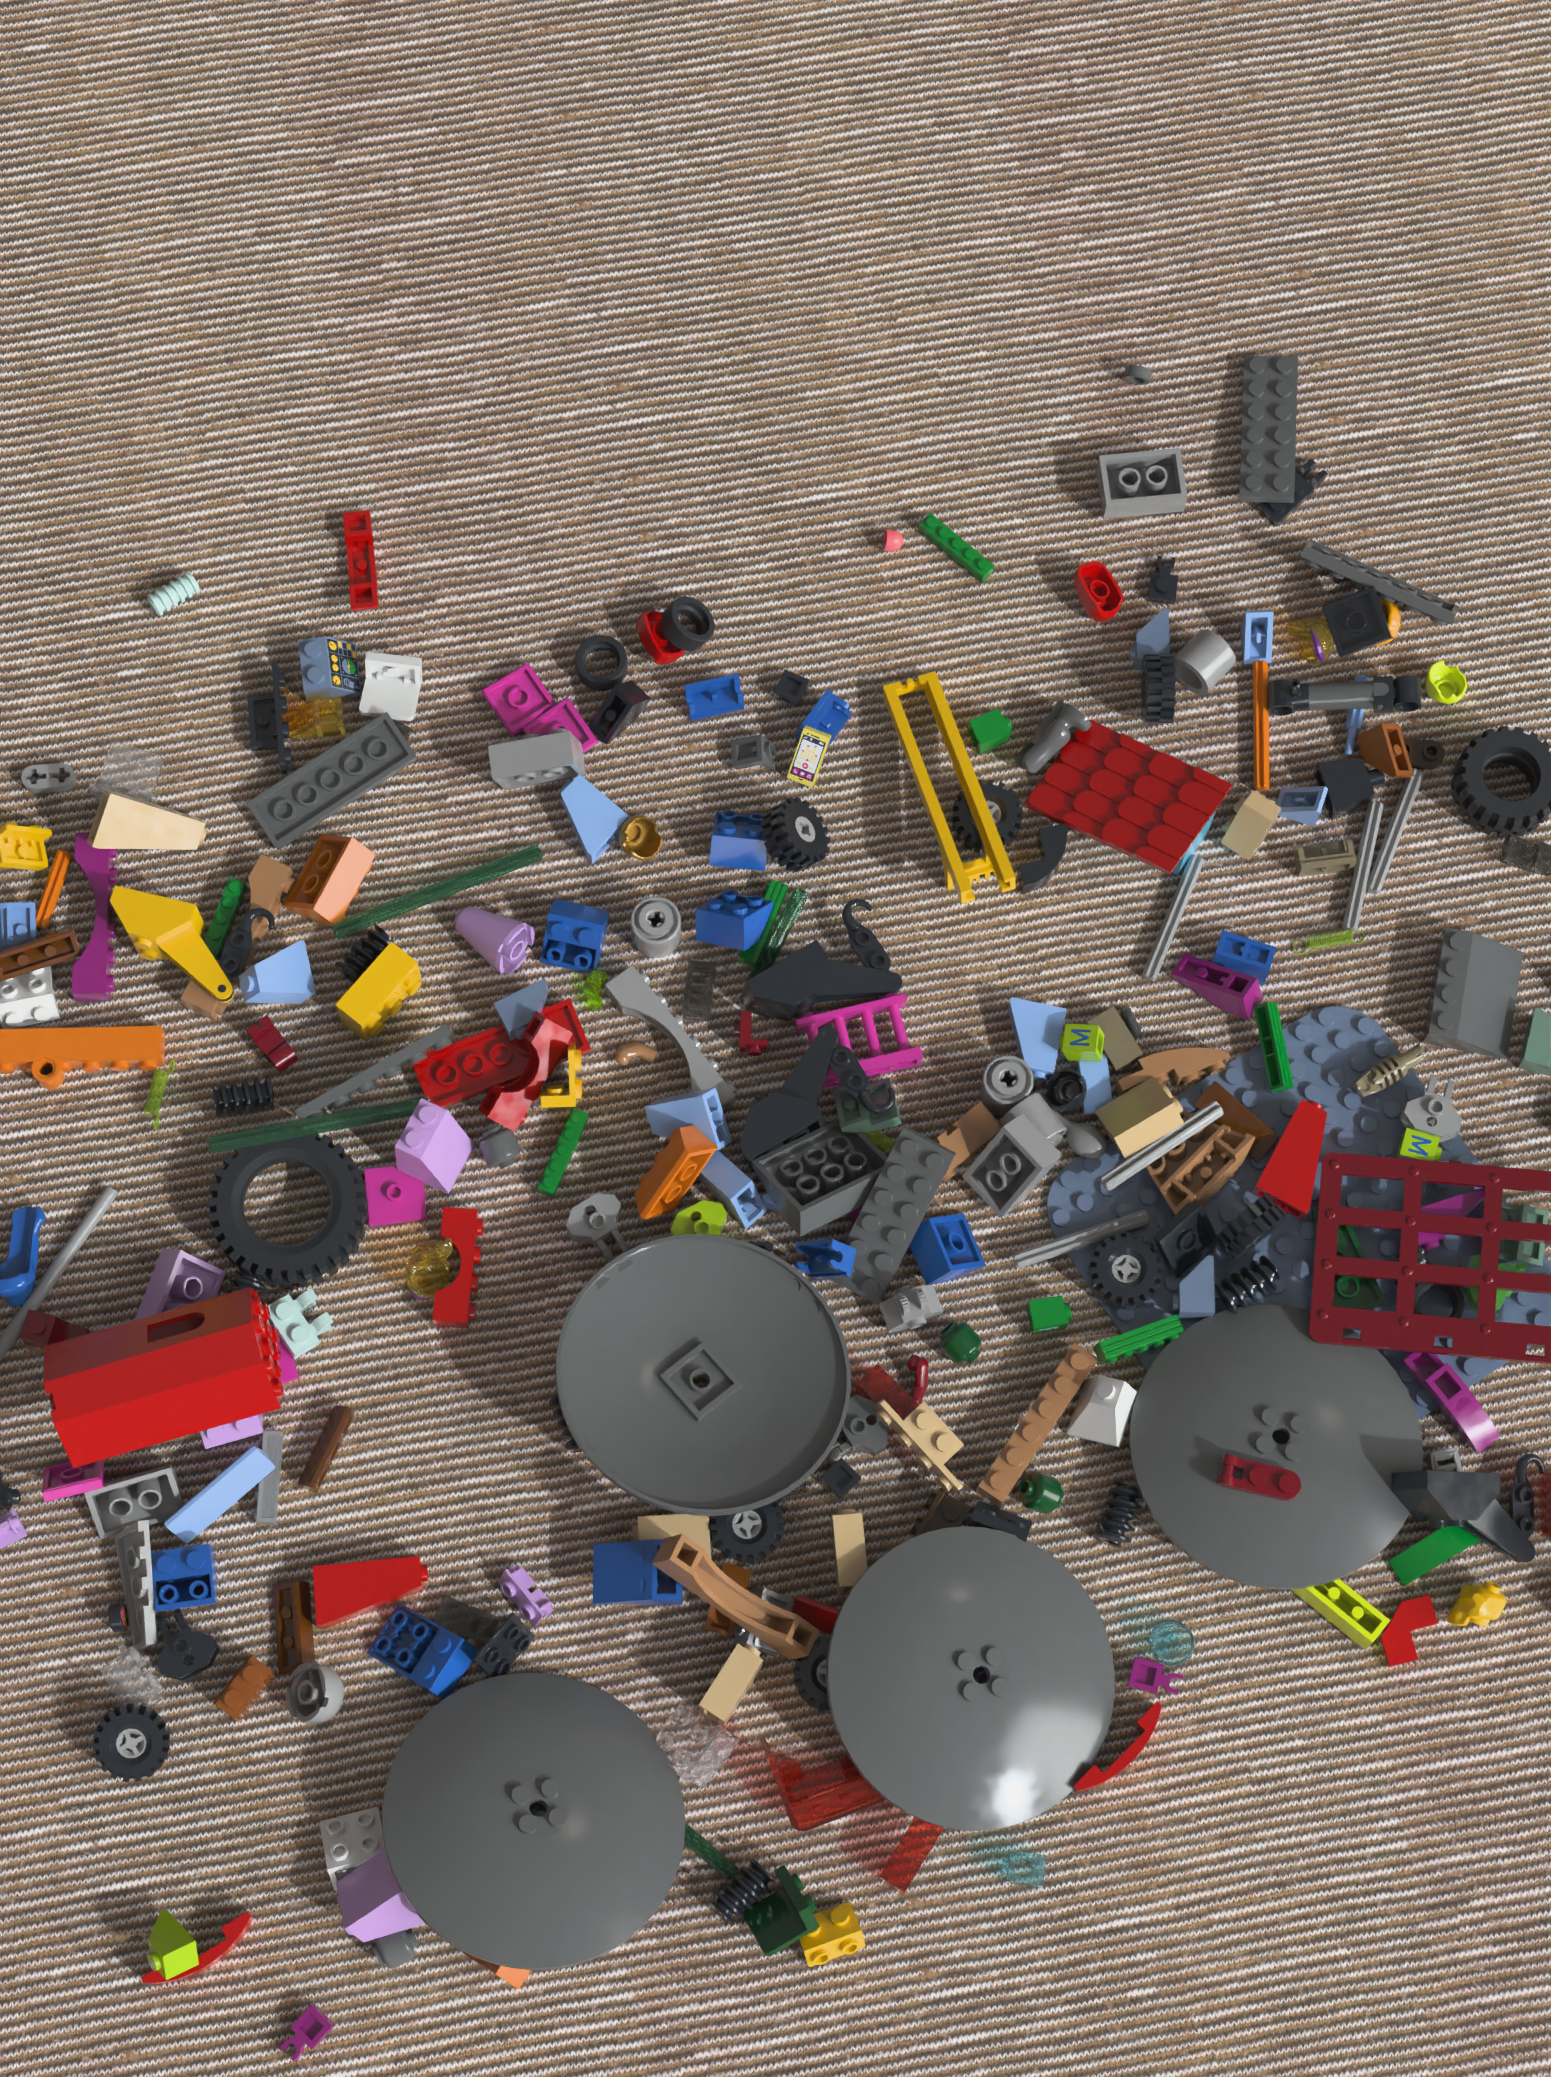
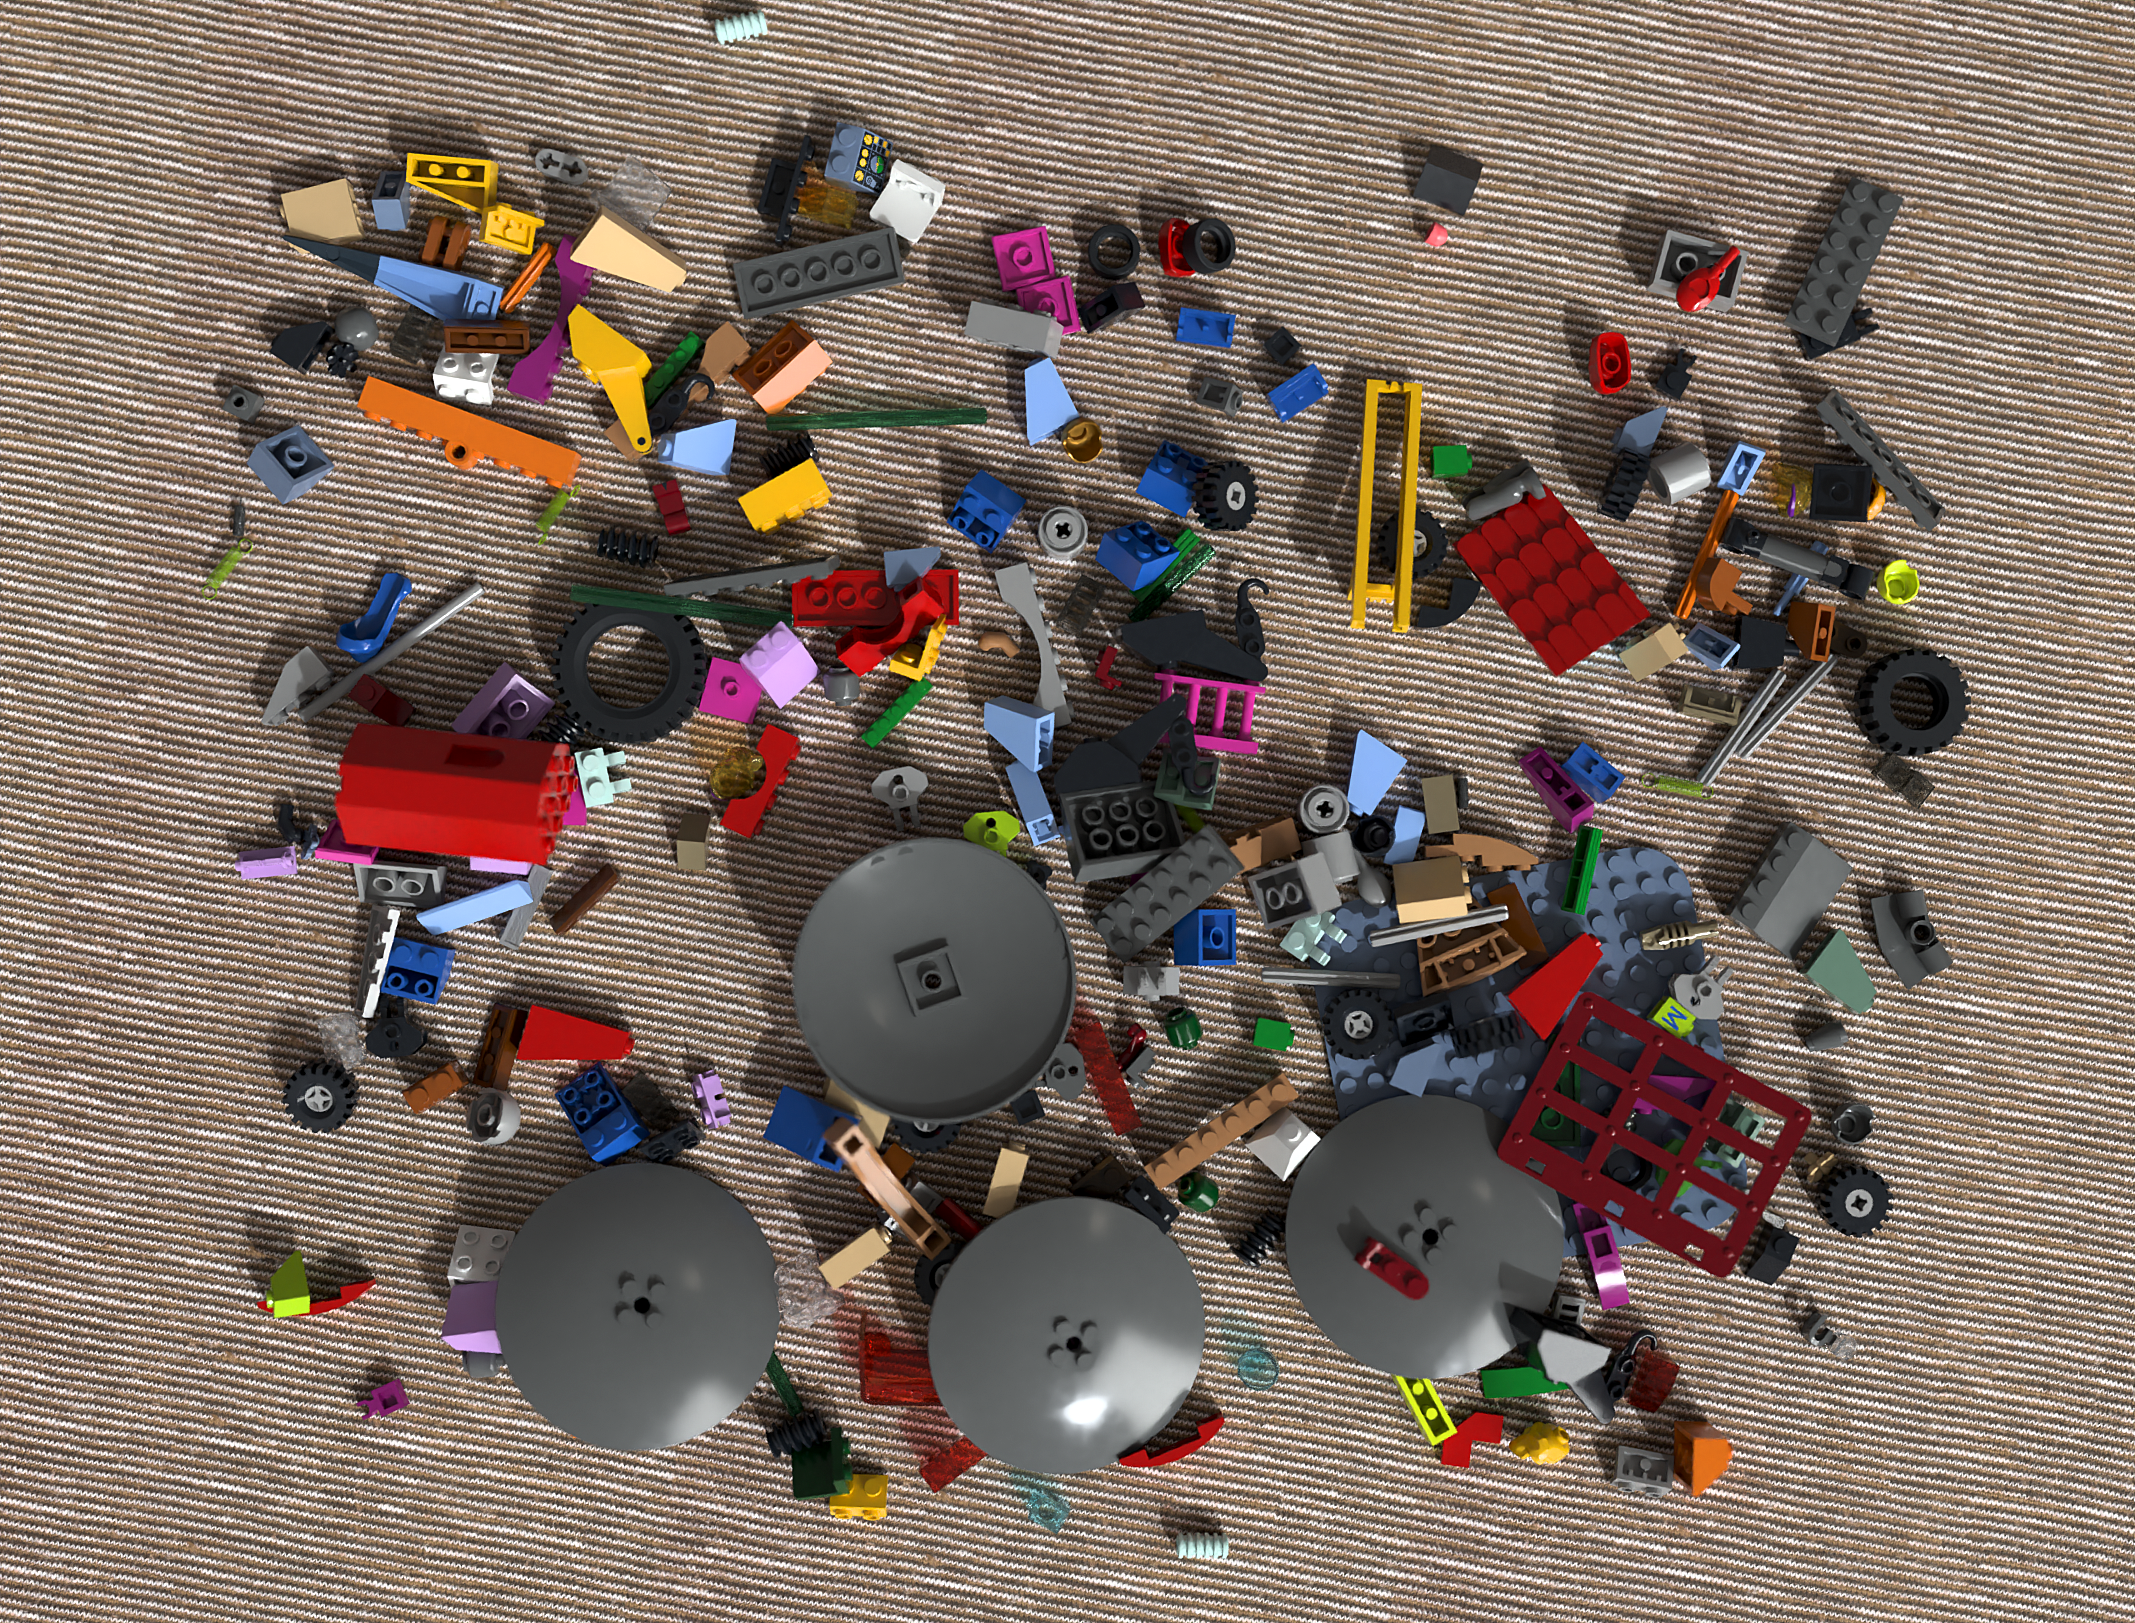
camera: 25 degrees right, 15 degrees up
black tile [108,1601,128,1633] -> none
red slope [343,510,379,611] -> none
lavender cone [455,906,535,975] -> none
clear neon green arm [583,969,608,1012] -> none
orange slope [635,1125,718,1219] -> none
tile [787,726,832,787] -> none
blue hinge [794,1239,857,1279] -> none
tan bracket [873,1399,964,1494] -> none
green piece [918,513,994,583] -> none
lime brick [1059,1024,1105,1062] -> none
green piece [1093,1314,1184,1364] -> none
dark grey tile [1124,365,1152,385] -> none
magenta plate [1127,1657,1183,1696] -> none
light grey axle [1142,854,1204,981] -> none
black piece [1214,1255,1280,1314] -> none
none -> sand blue plant [301,823,321,859]
none -> dark tan slope [677,813,712,871]
none -> dark grey bracket [1124,1045,1156,1090]
none -> light aqua piece [1176,1532,1228,1559]
none -> light aqua plate [1279,911,1347,967]
none -> black slope [1412,144,1484,216]
none -> red piece [1676,246,1740,312]
none -> dark orange brick [1695,558,1753,617]

